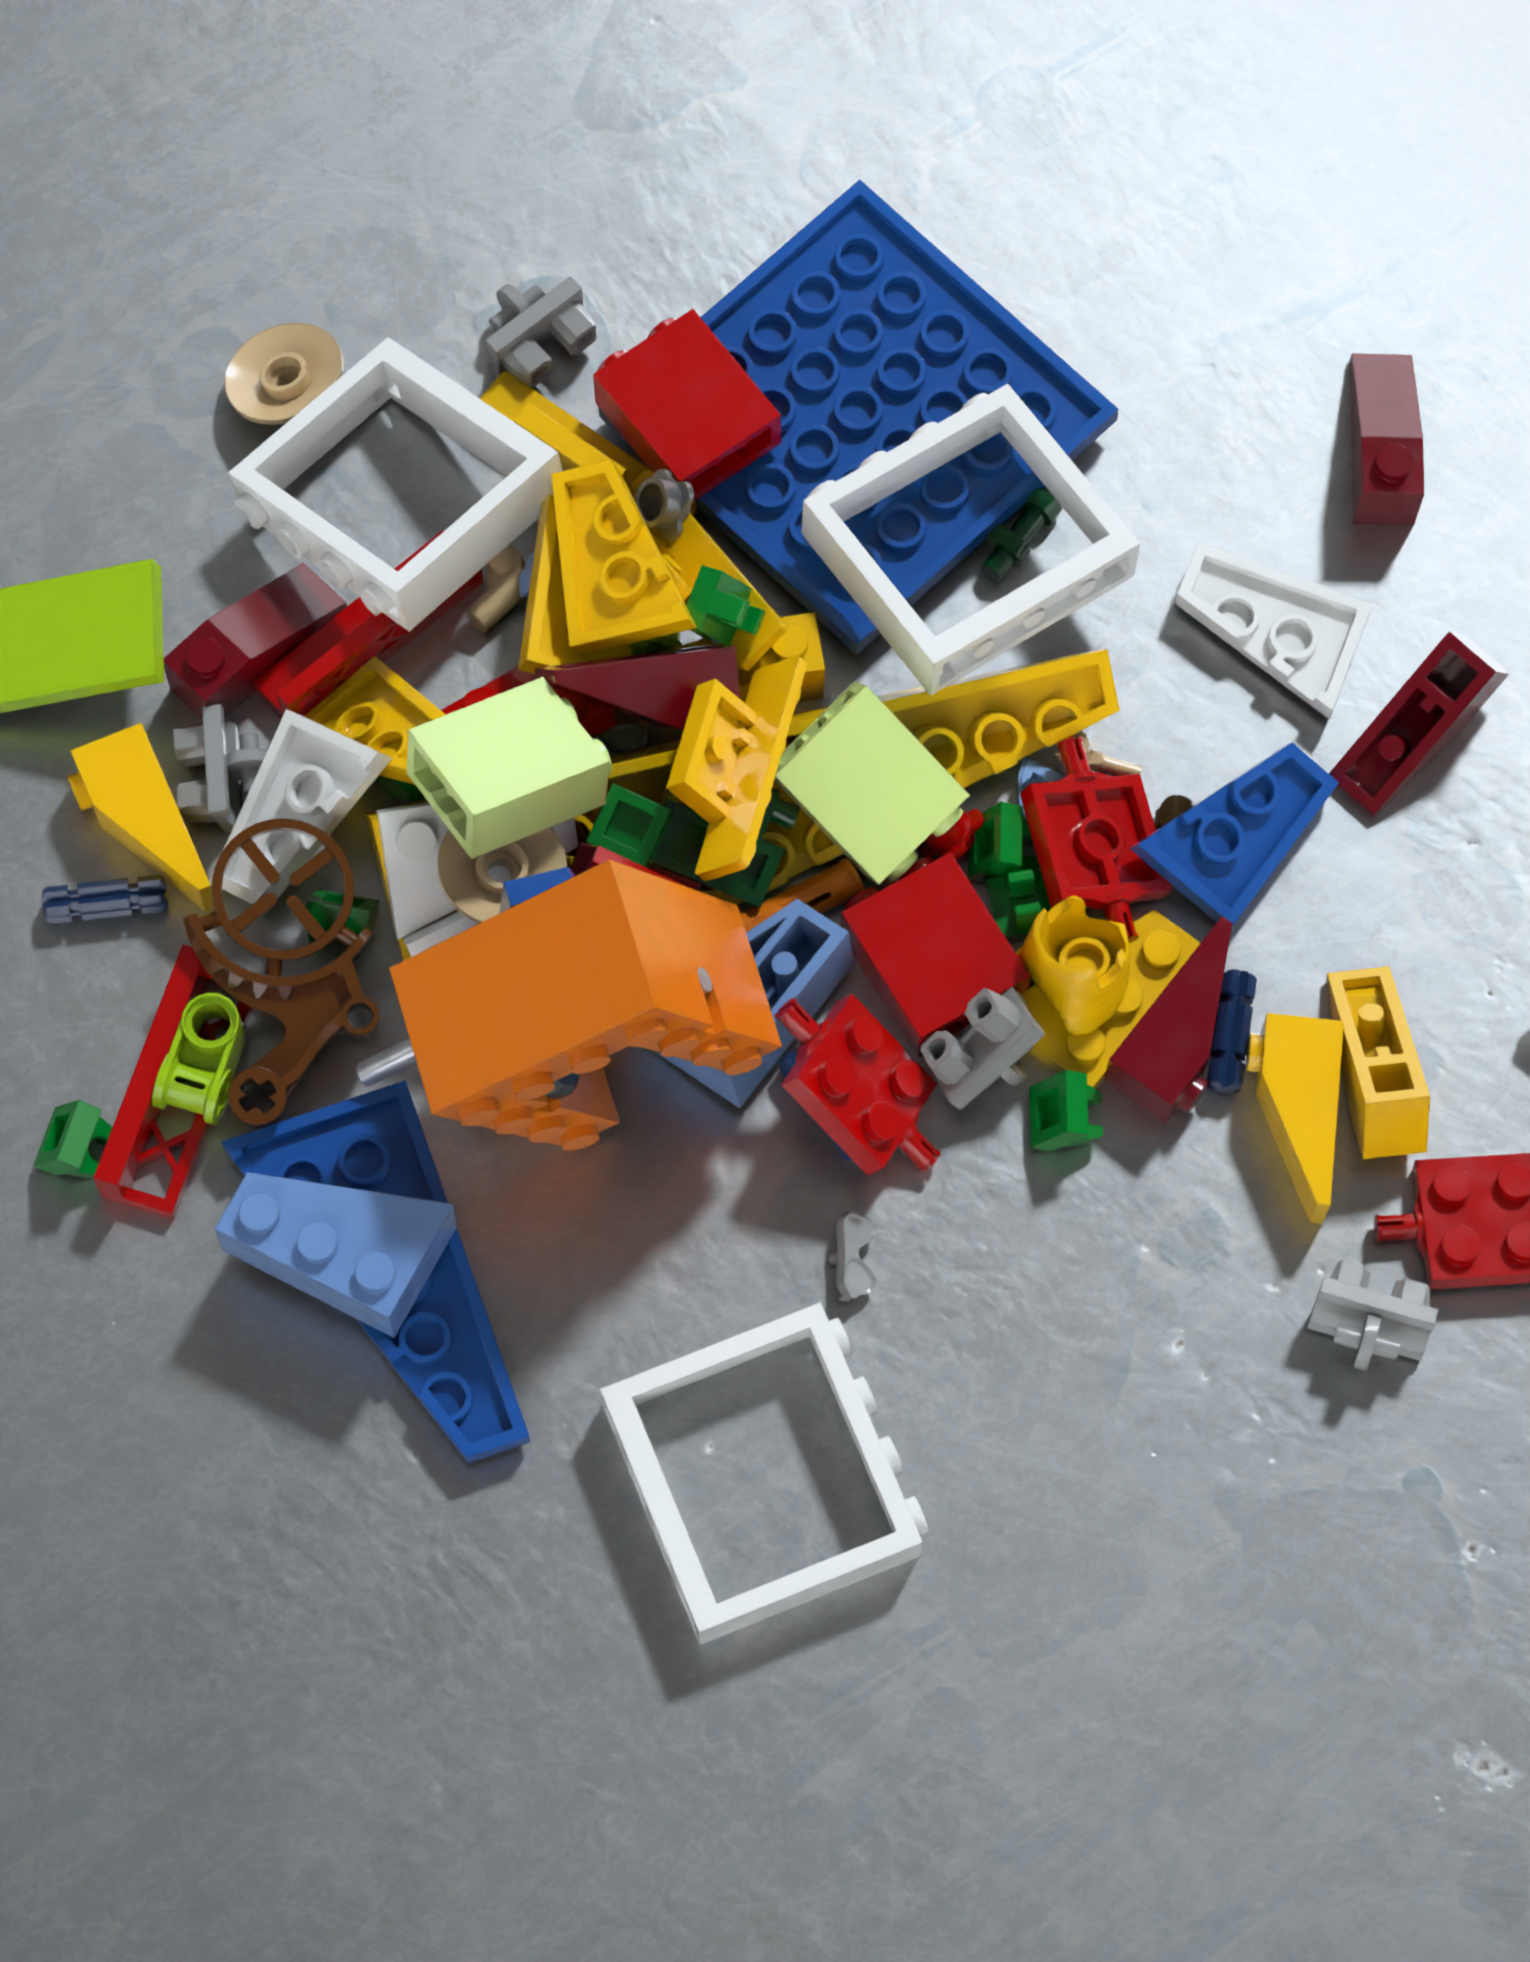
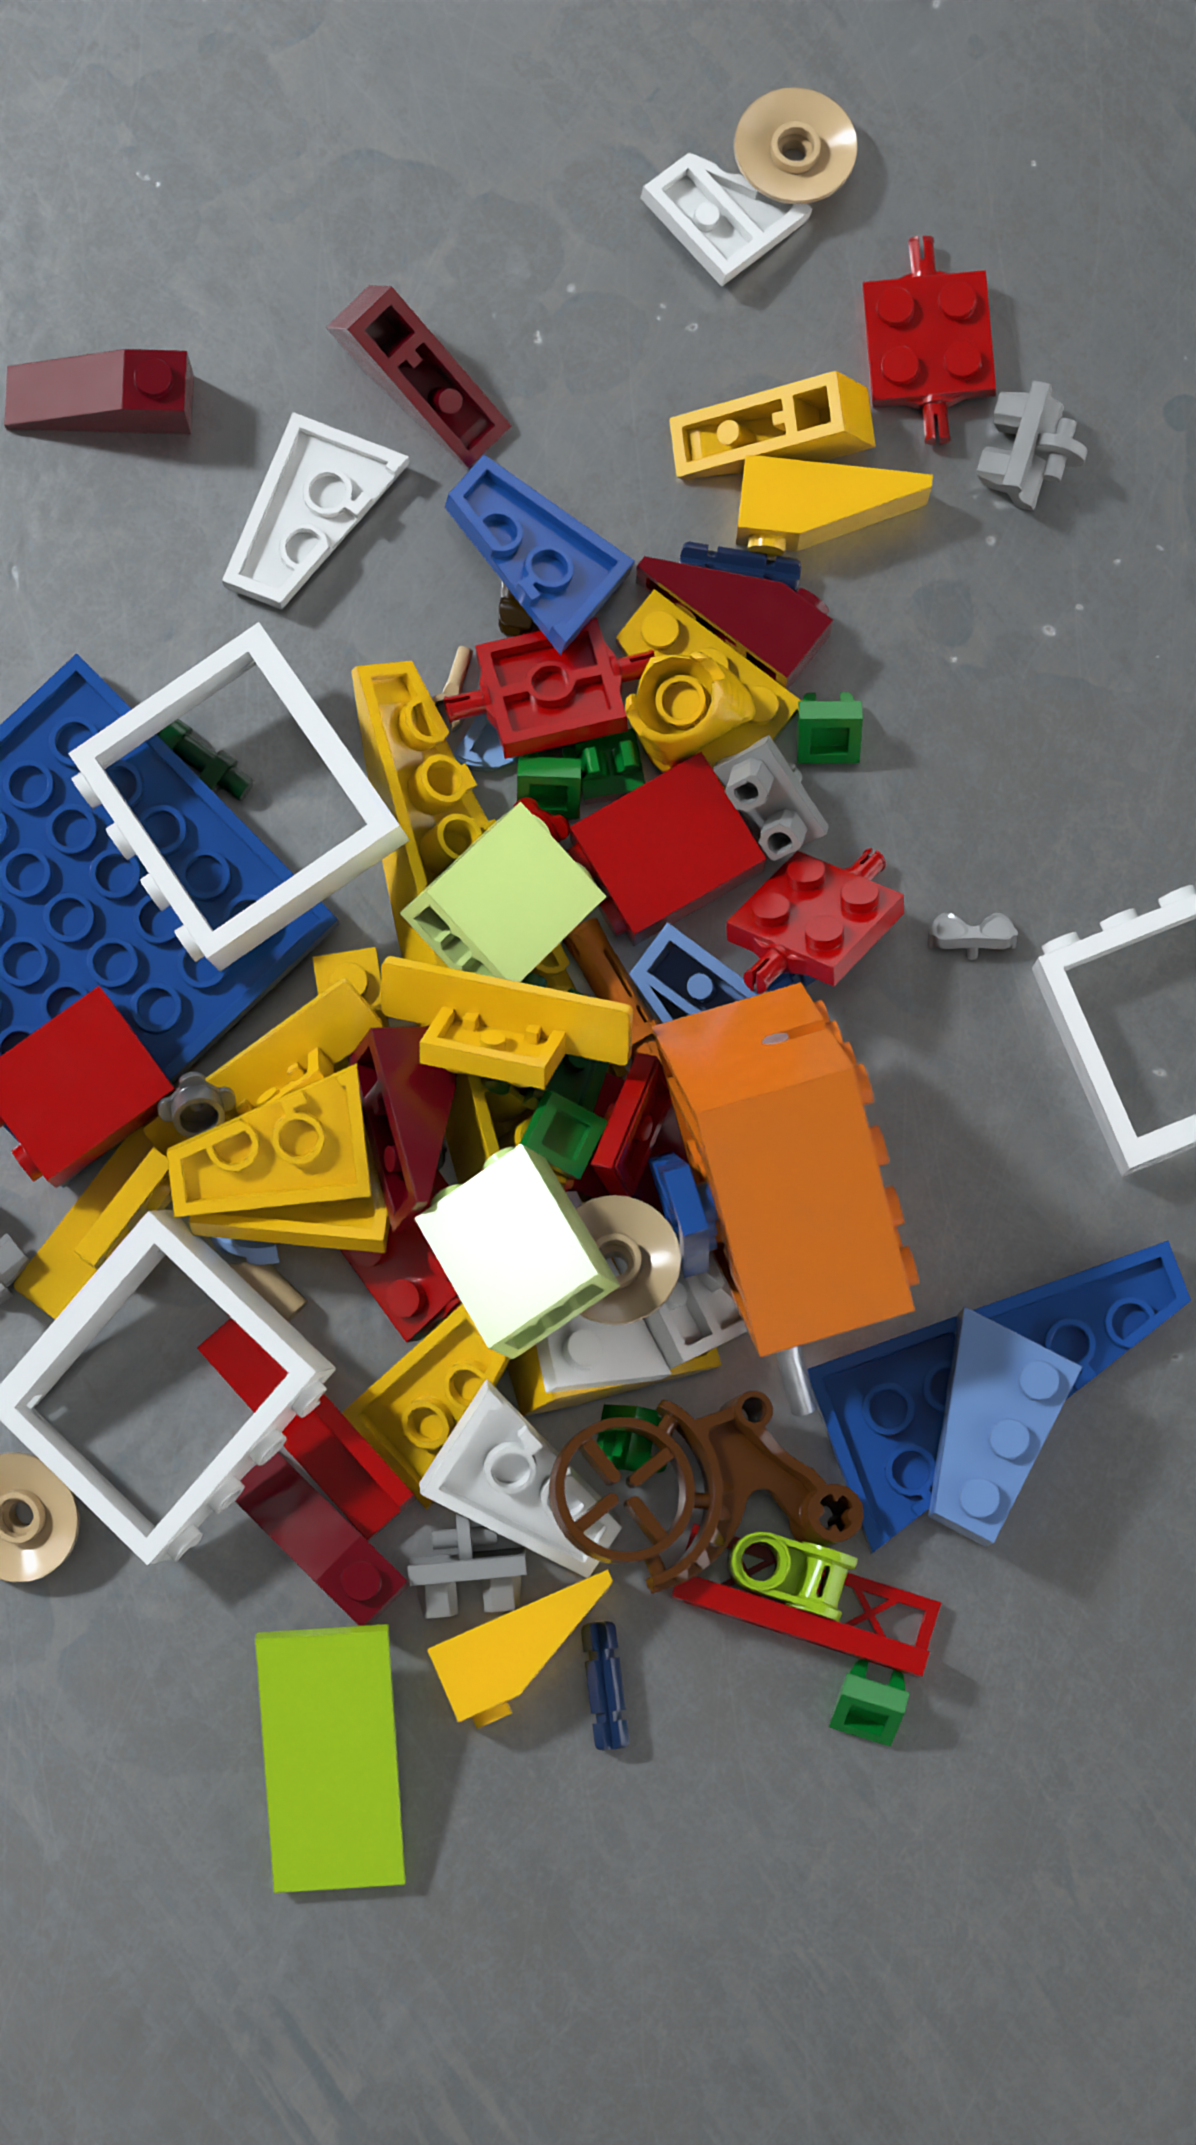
camera: 90 degrees left, 10 degrees up
green tile [686,565,766,646] -> none

